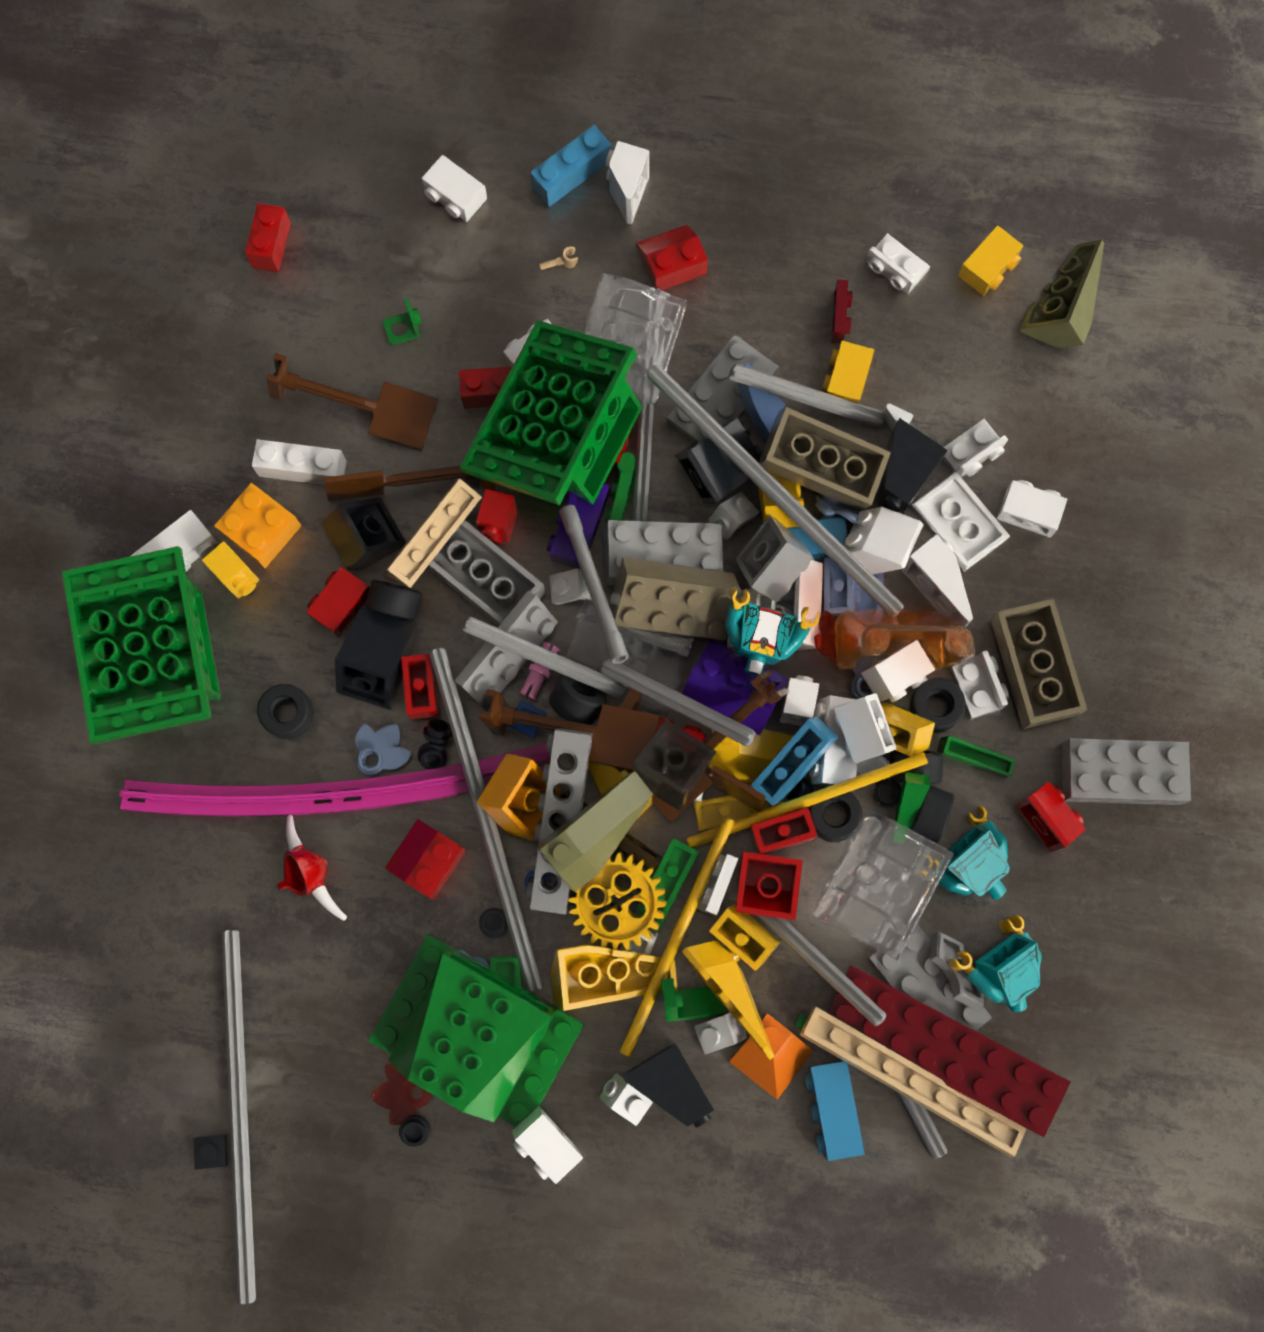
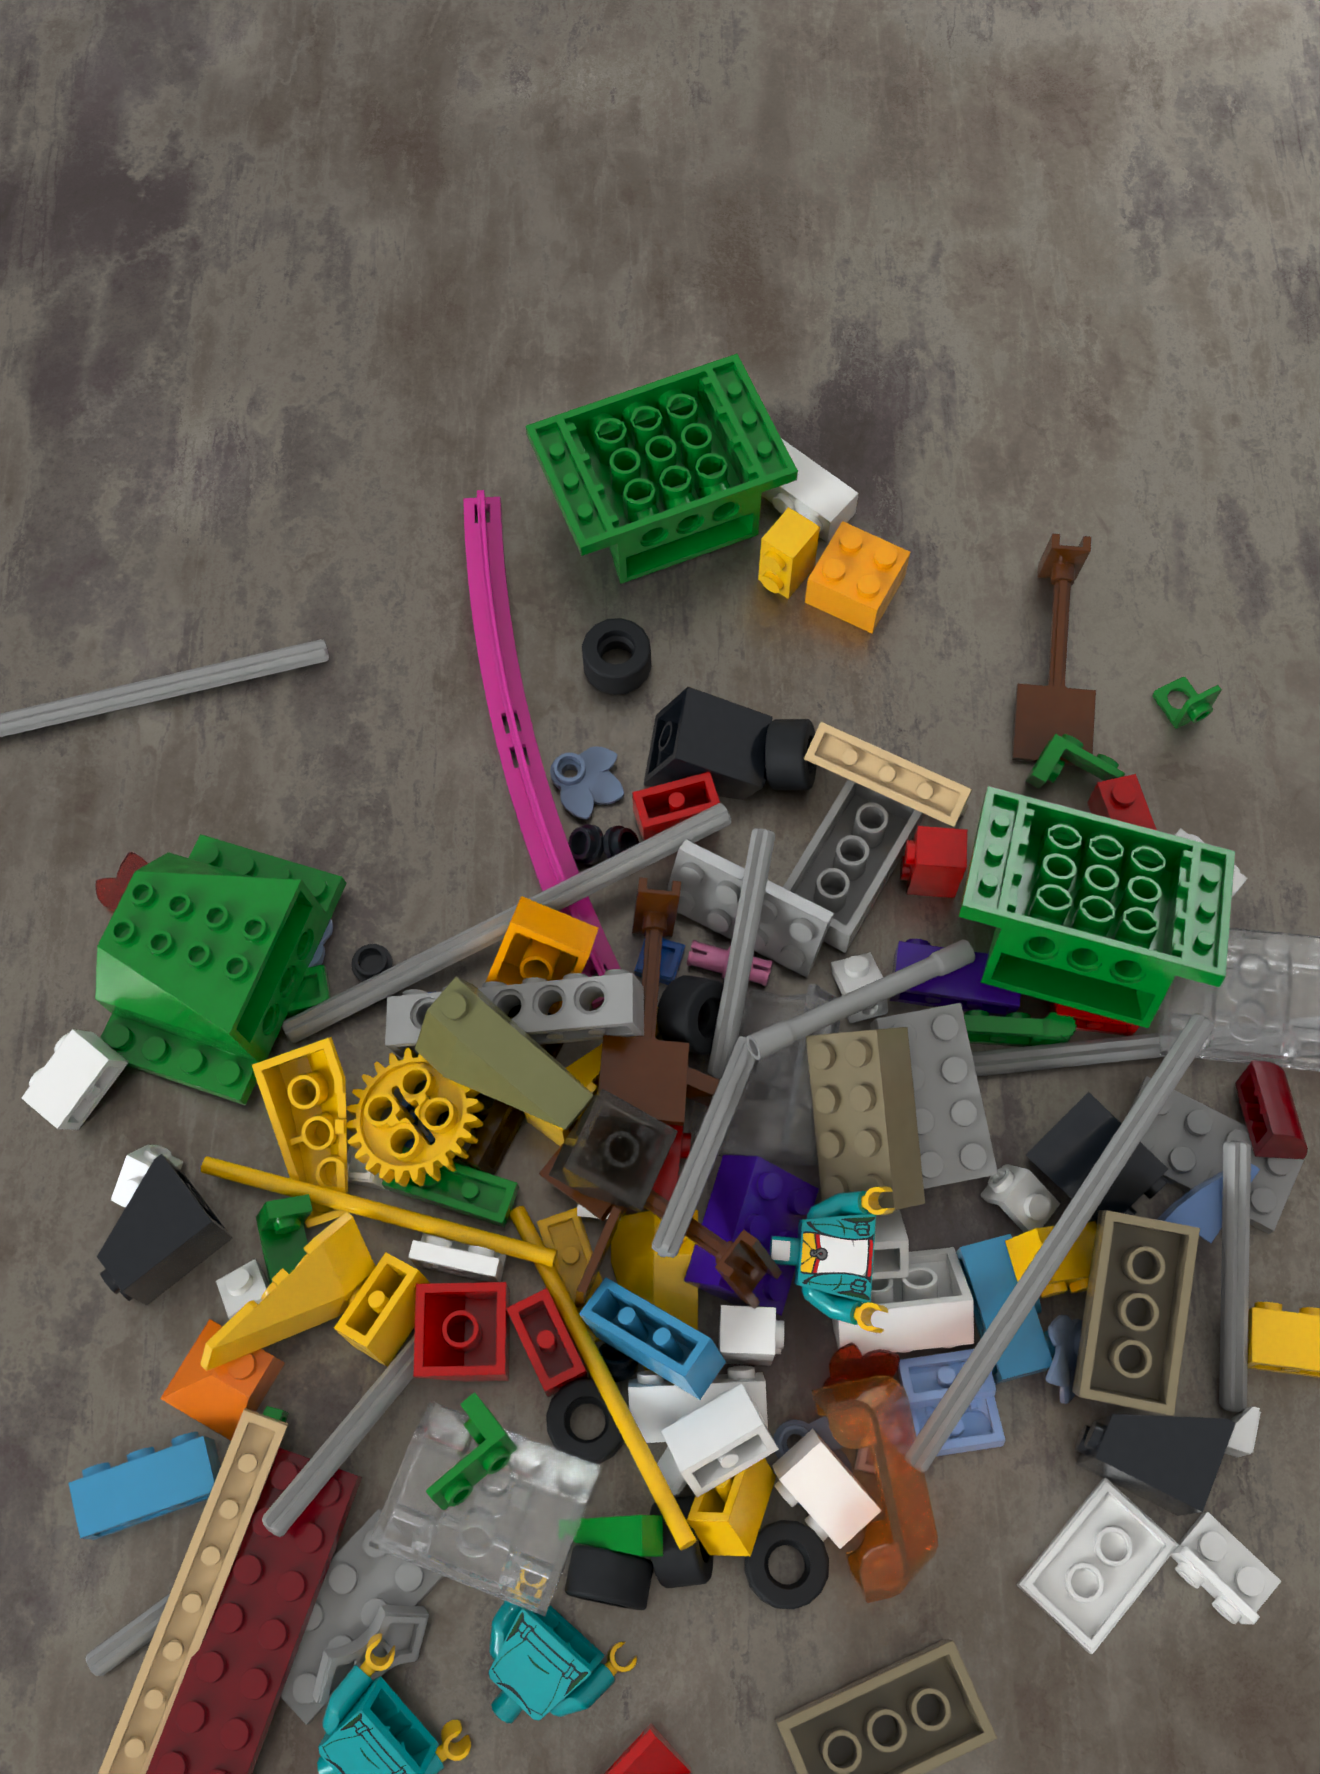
camera: 80 degrees right, 10 degrees down
black plate [193,1134,228,1169] -> none
red brick [245,203,291,272] -> none
white brick [252,439,347,485] -> none
red helmet [276,815,347,920] -> none
red brick [306,567,370,638] -> none
black slope [321,497,407,571] -> none
reddish brown piece [324,466,496,501] -> none
red slope [385,819,466,900] -> none
black plate [399,1115,430,1146] -> none
light grey slope [735,515,813,602] -> none
white slope [844,507,924,574] -> none
black plate [873,779,901,808] -> none
white slope [901,534,973,634] -> none
green piece [937,735,1016,778] -> none
white bracket [949,650,1009,720] -> none
white brick [997,480,1068,538] -> none
none -> green bracket [426,1392,518,1510]
none -> green bracket [1025,734,1125,788]
none -> dark red brick [1235,1060,1308,1160]

